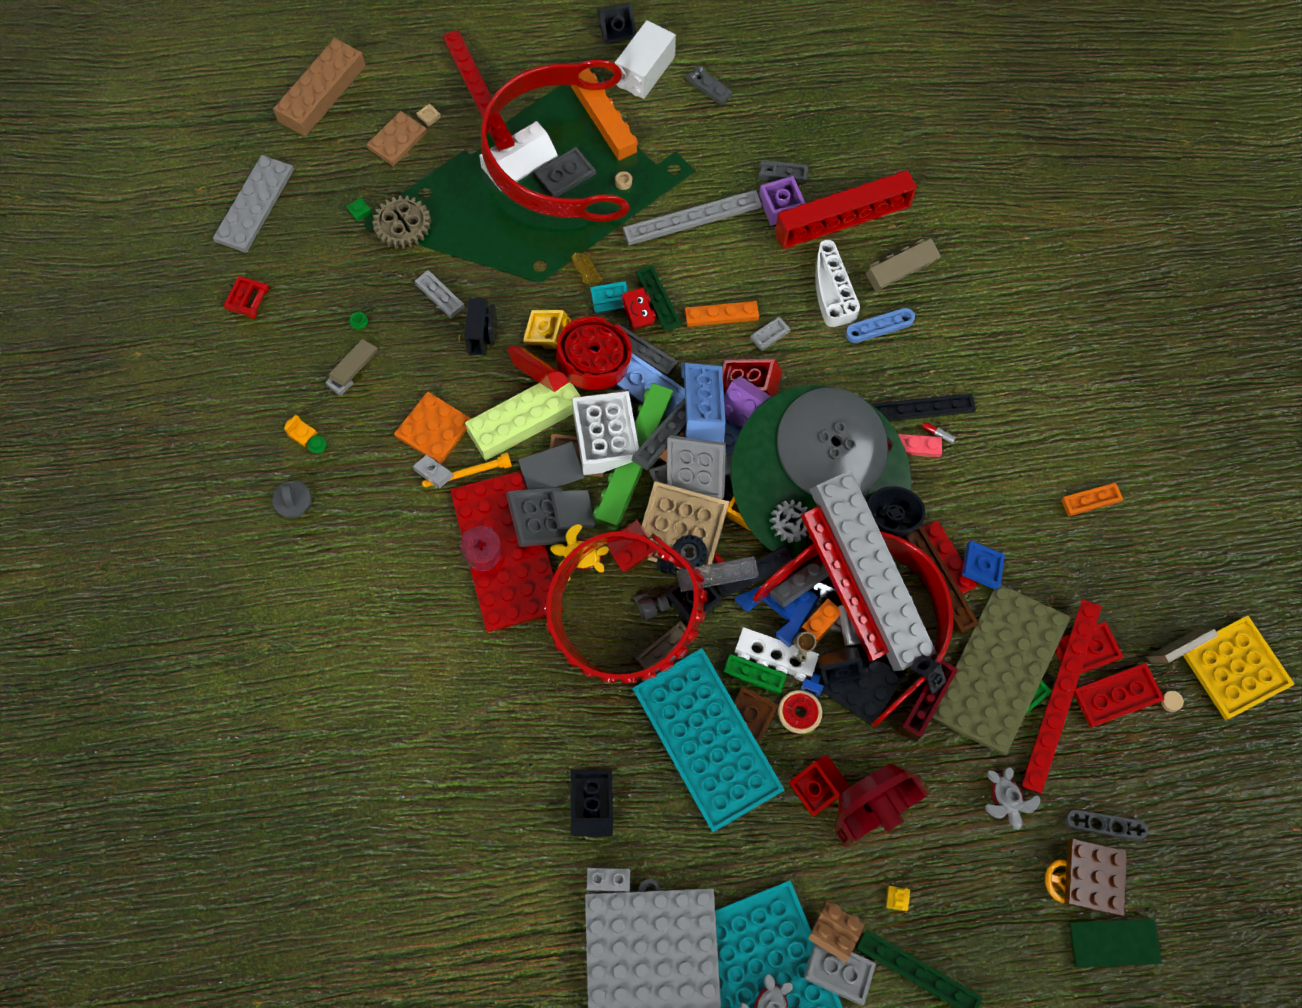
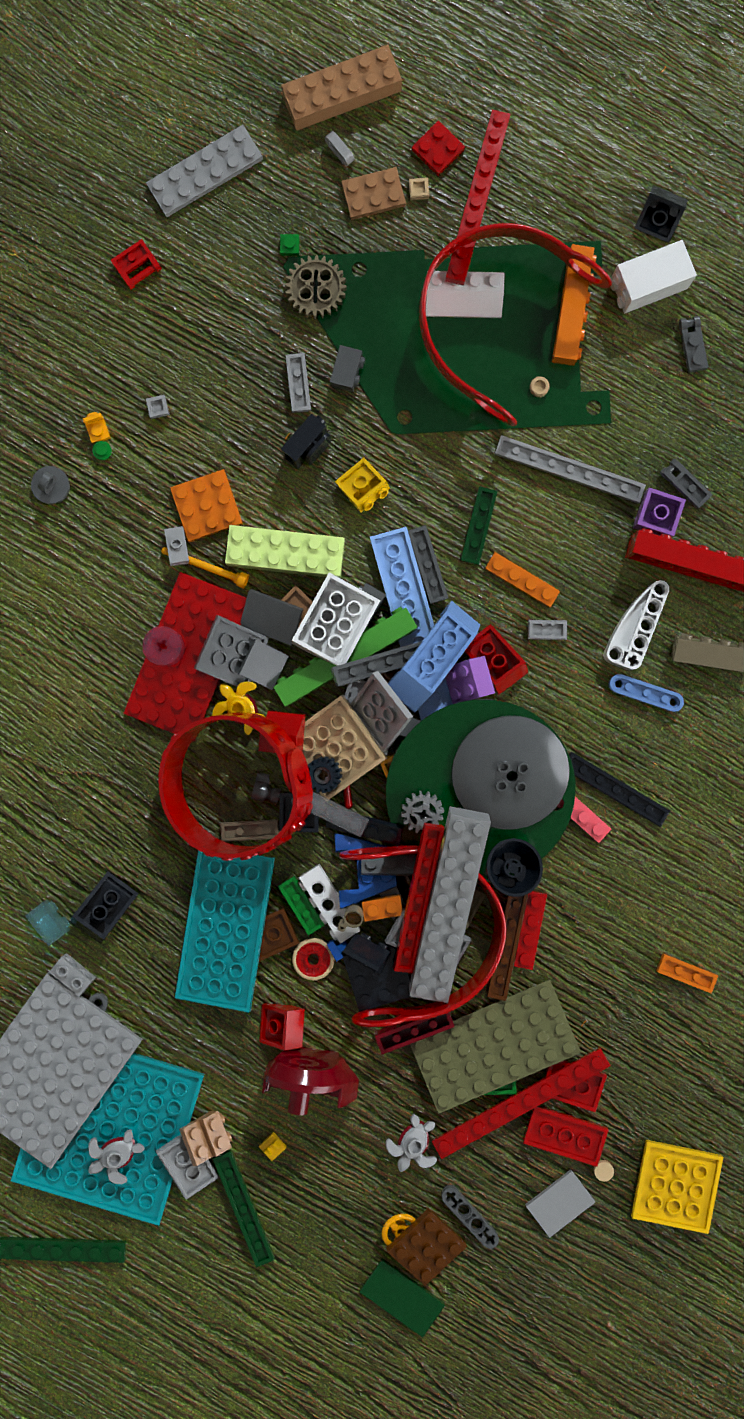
camera: 40 degrees right, 20 degrees up
dark tan tile [329,340,377,387] -> none
green plate [349,312,368,330] -> none
red brick [507,345,569,392] -> none
dark grey tile [533,147,596,197] -> none
red brick [555,316,632,390] -> none
clear yellow plate [571,252,603,286] -> none
teal plate [590,281,628,314] -> none
red brick [621,288,656,332] -> none
black bracket [910,655,946,694] -> none
light grey piece [921,423,956,444] -> none
blue plate [962,540,1005,590] -> none
dark tan tile [1146,629,1218,663] -> none
none -> clear light blue brick [25,899,71,946]
none -> light grey beam [325,131,355,166]
none -> dark grey brick [330,345,365,392]
none -> red plate [412,120,465,176]
none -> light grey tile [525,1169,595,1238]

